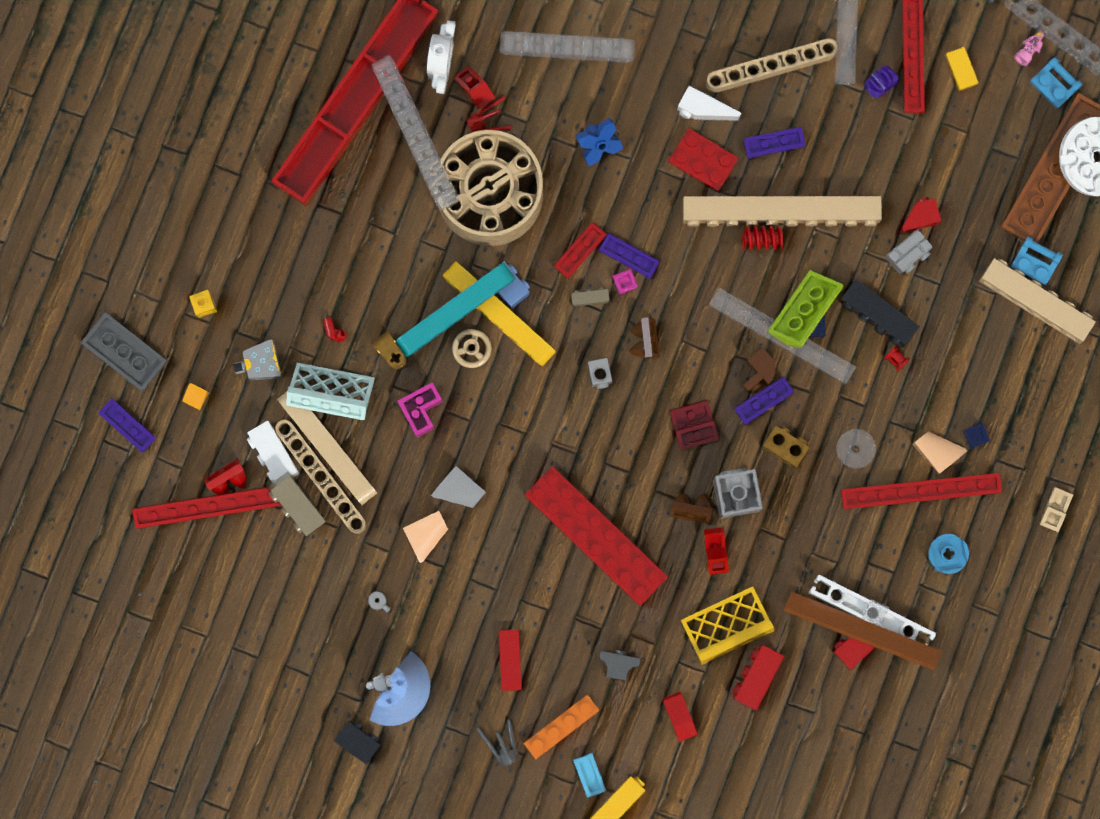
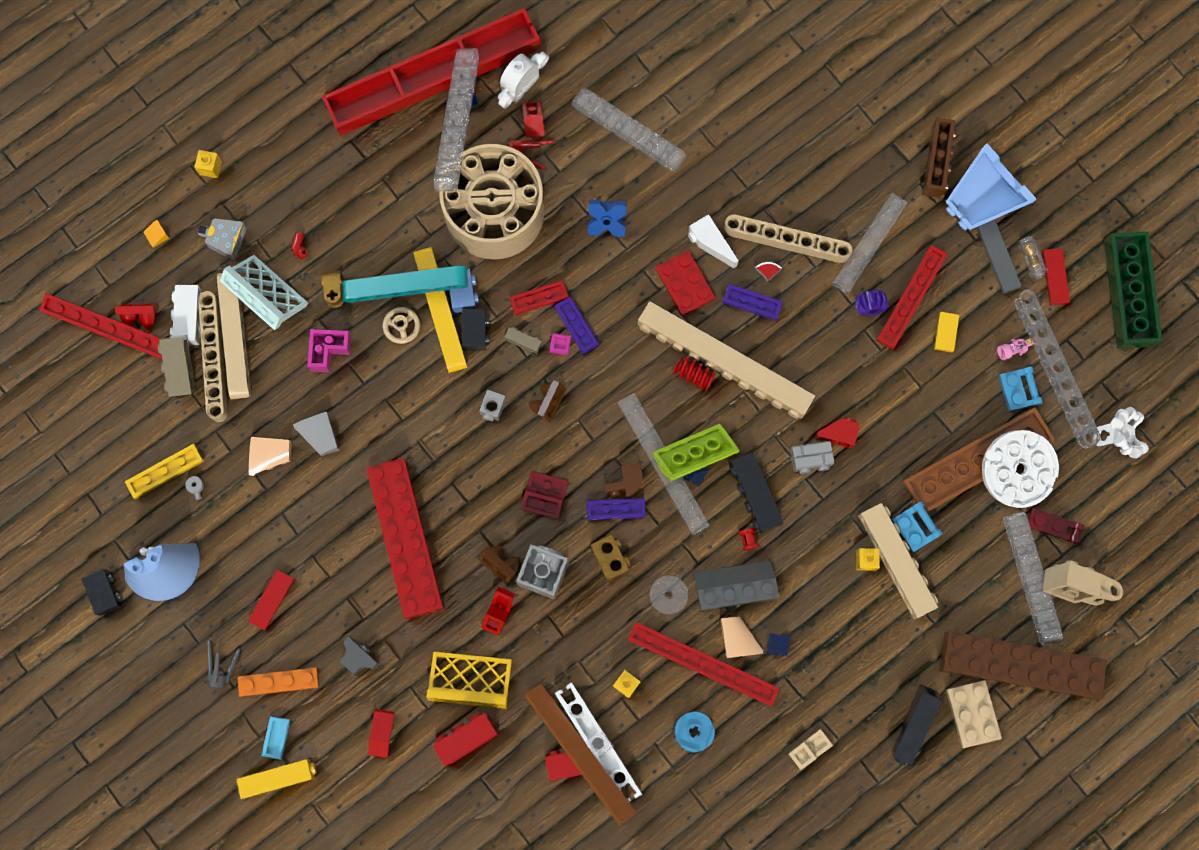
camera: 30 degrees right, 5 degrees down
dark grey plate [81,312,168,392] -> none
dark purple plate [99,398,157,453] -> none
none -> yellow plate [125,444,204,499]
none -> black brick [462,309,490,351]
none -> yellow brick [613,670,640,698]
none -> dark grey slope [693,561,779,611]
none -> red tile [755,262,782,282]
none -> yellow brick [856,548,880,571]

